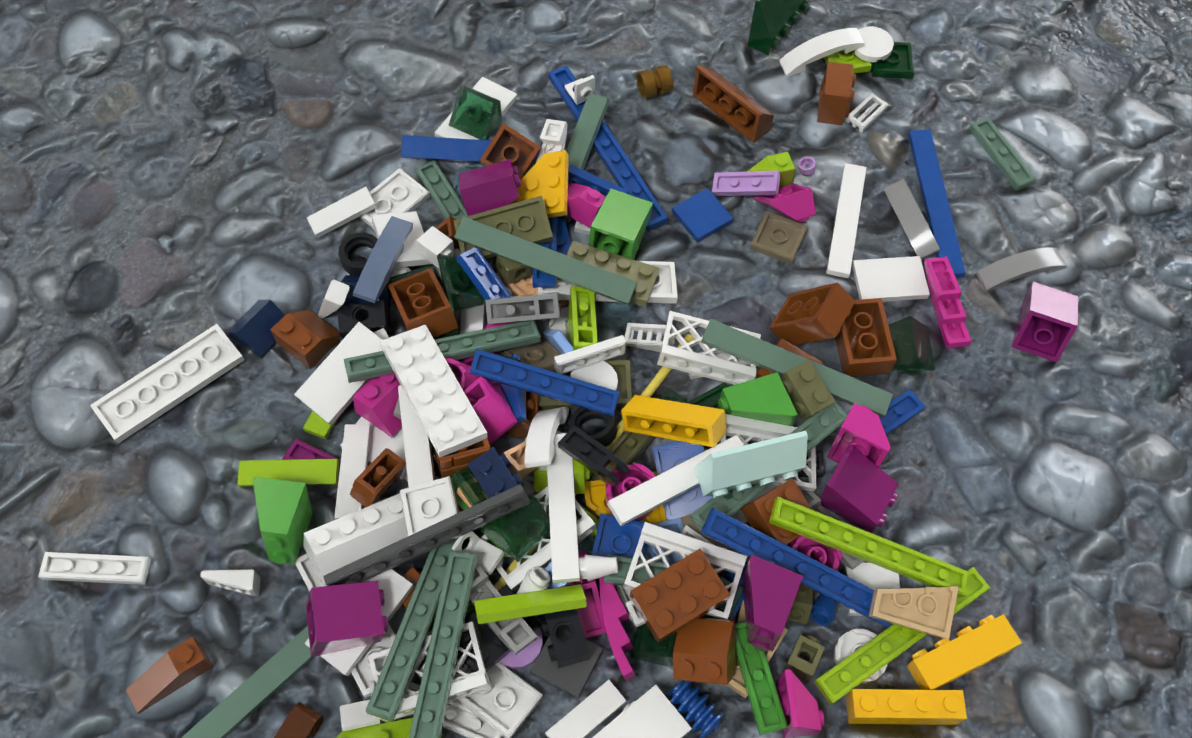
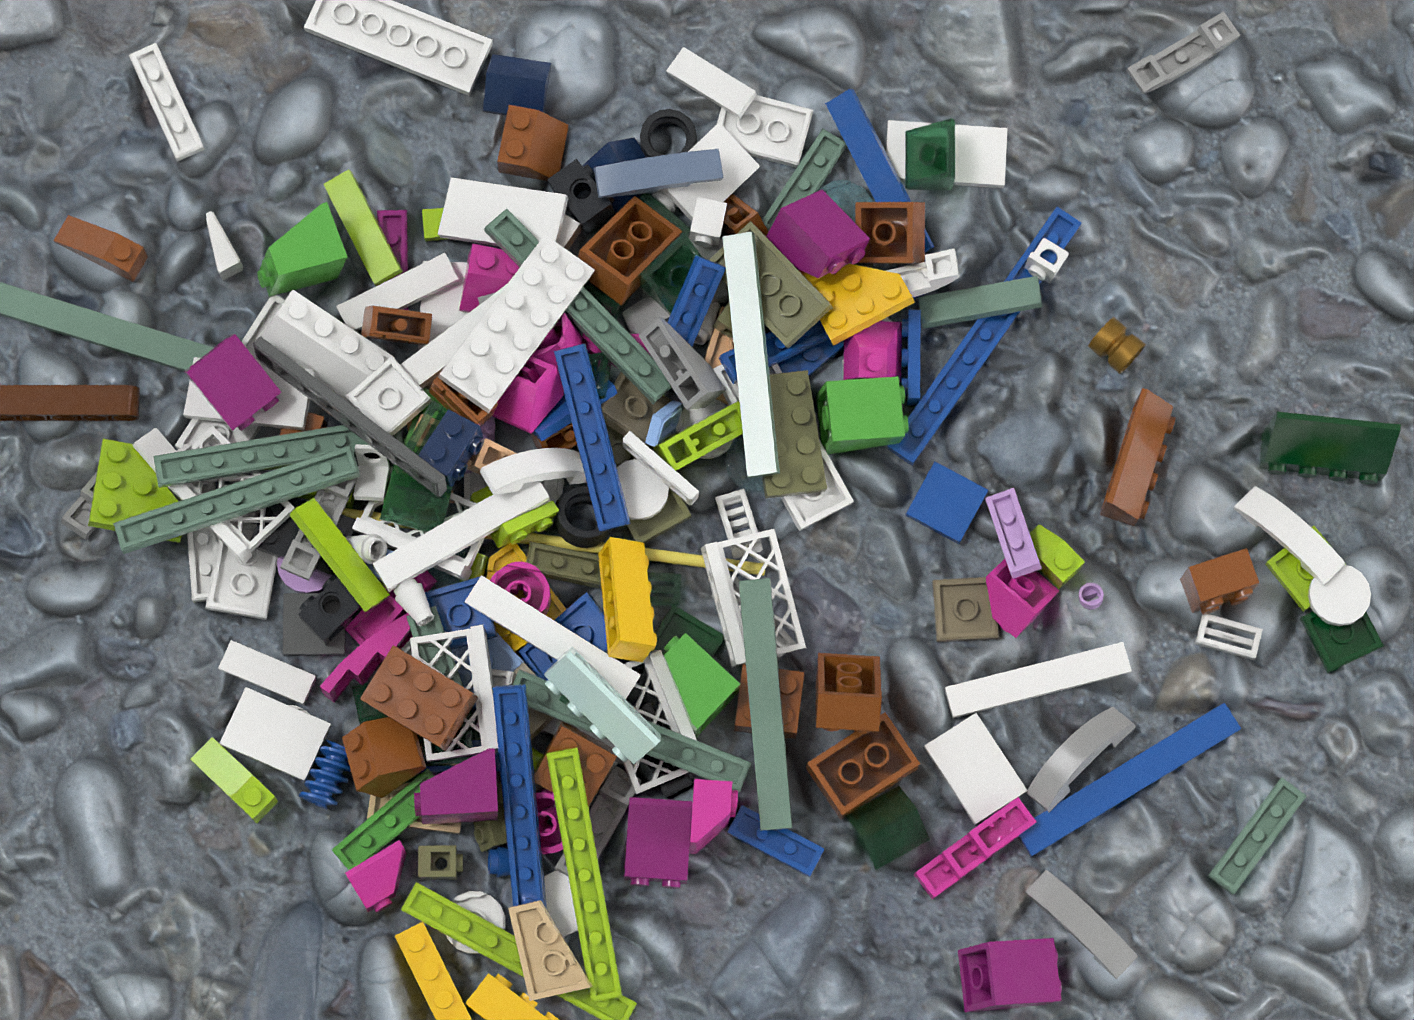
camera: 60 degrees right, 15 degrees up
white slope [318,279,350,319] -> none
black hinge [557,426,629,486] -> none
olive bracket [780,360,836,421] -> none

